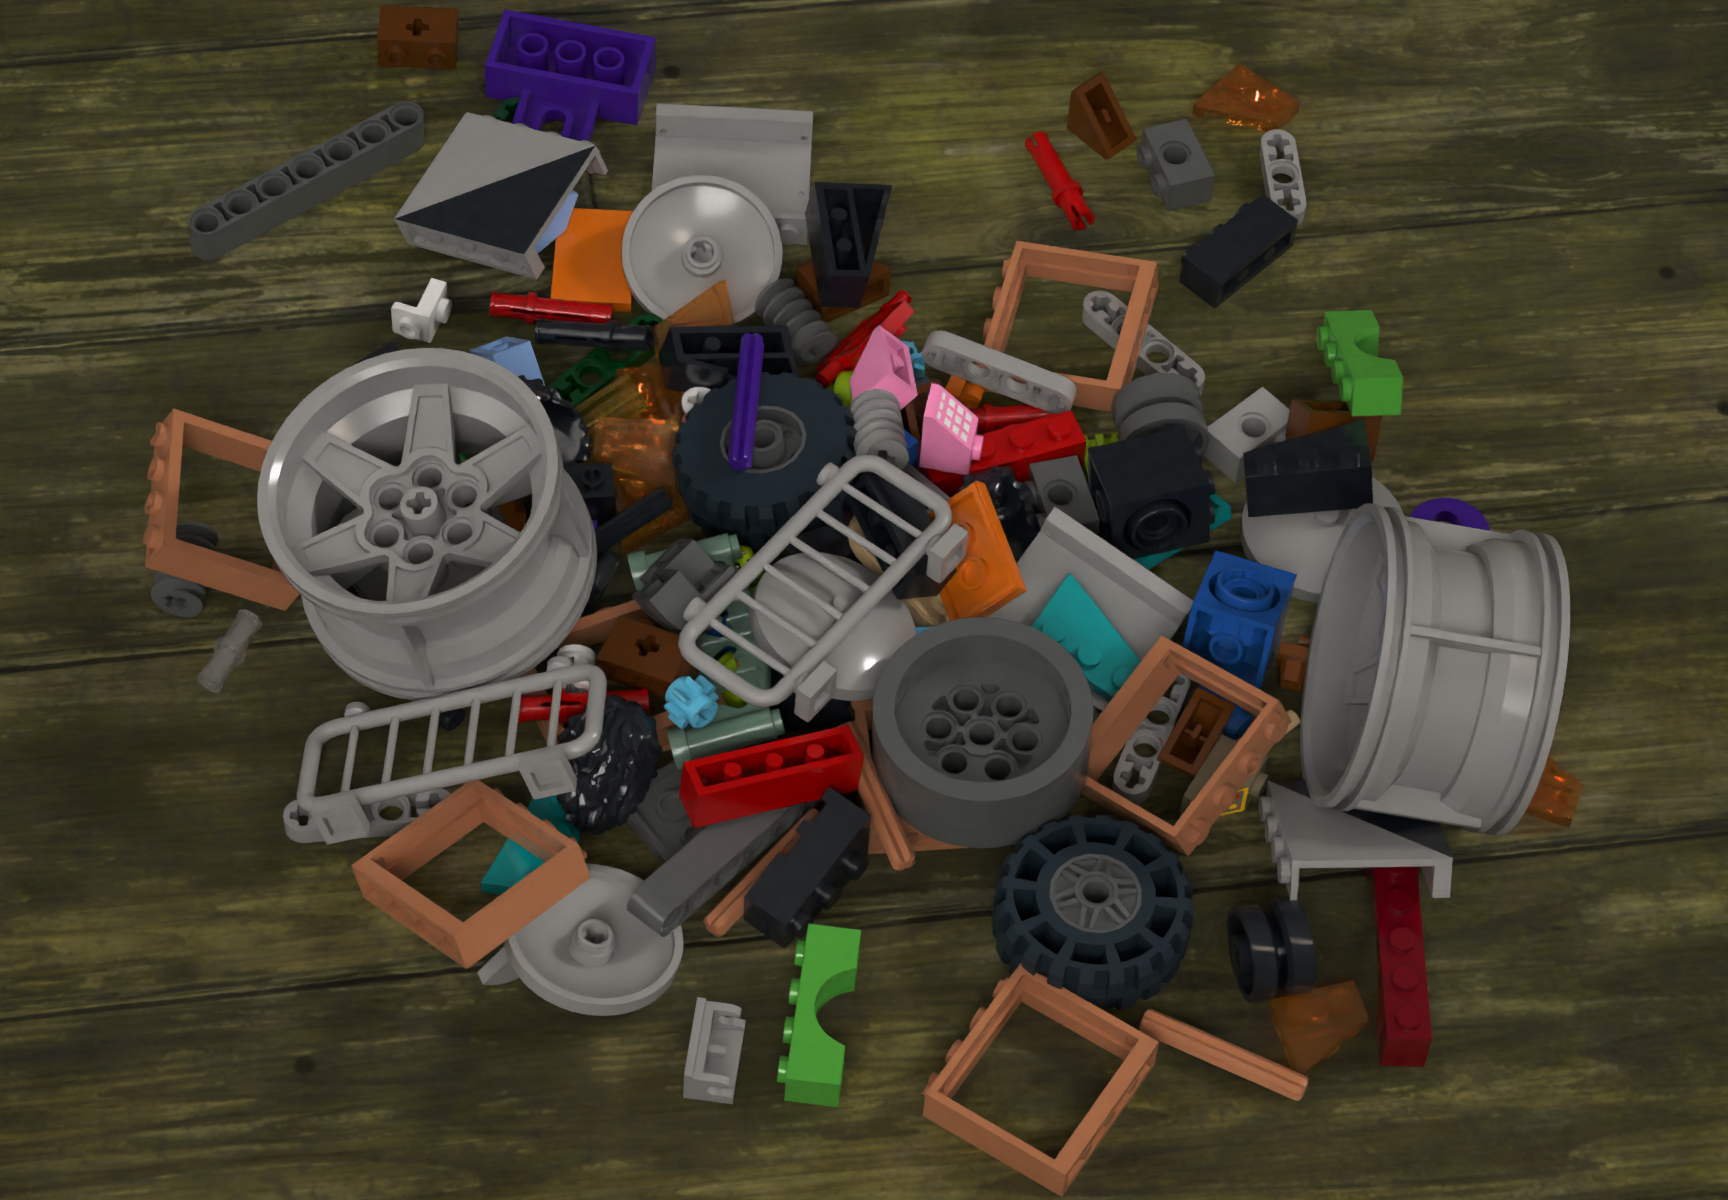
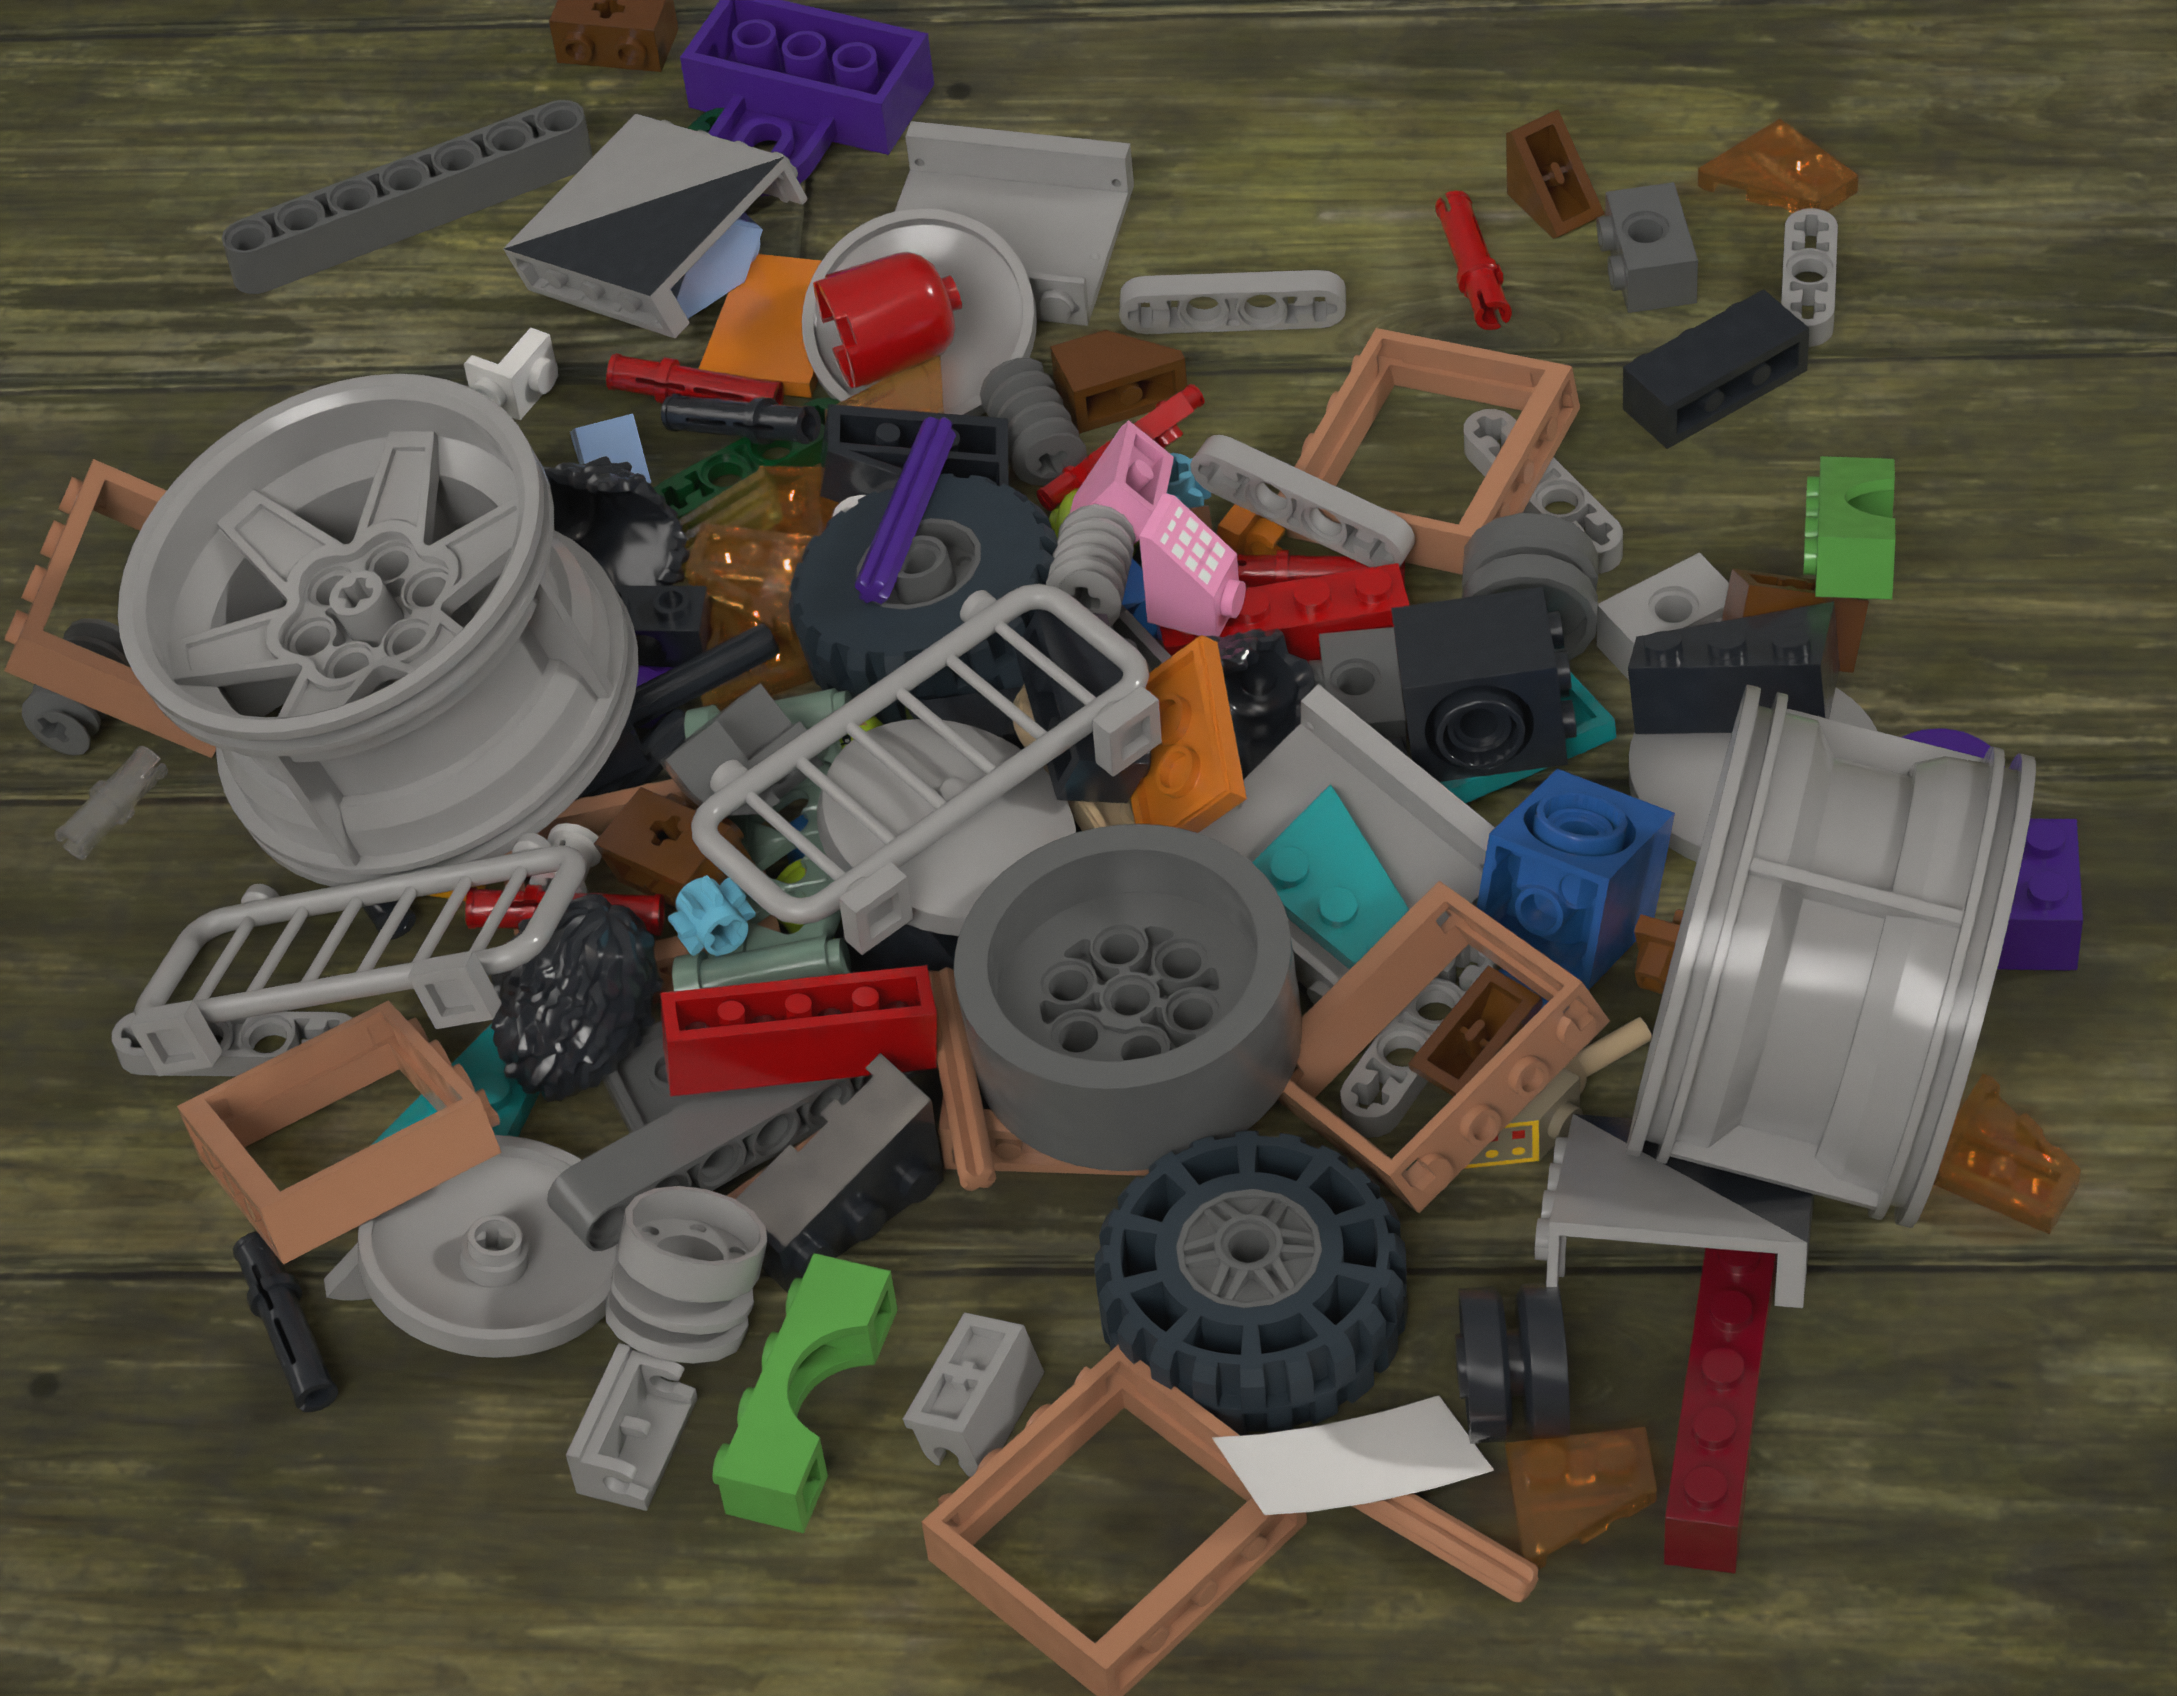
camera: 20 degrees right, 5 degrees down
black wedge [805,182,892,308] -> none
none -> black pin [233,1231,338,1412]
none -> light grey wheel [605,1186,767,1364]
none -> red cylinder [813,252,962,389]
none -> light grey hinge [903,1312,1044,1477]
none -> light grey beam [1119,270,1346,334]
none -> white sticker [1212,1396,1494,1515]

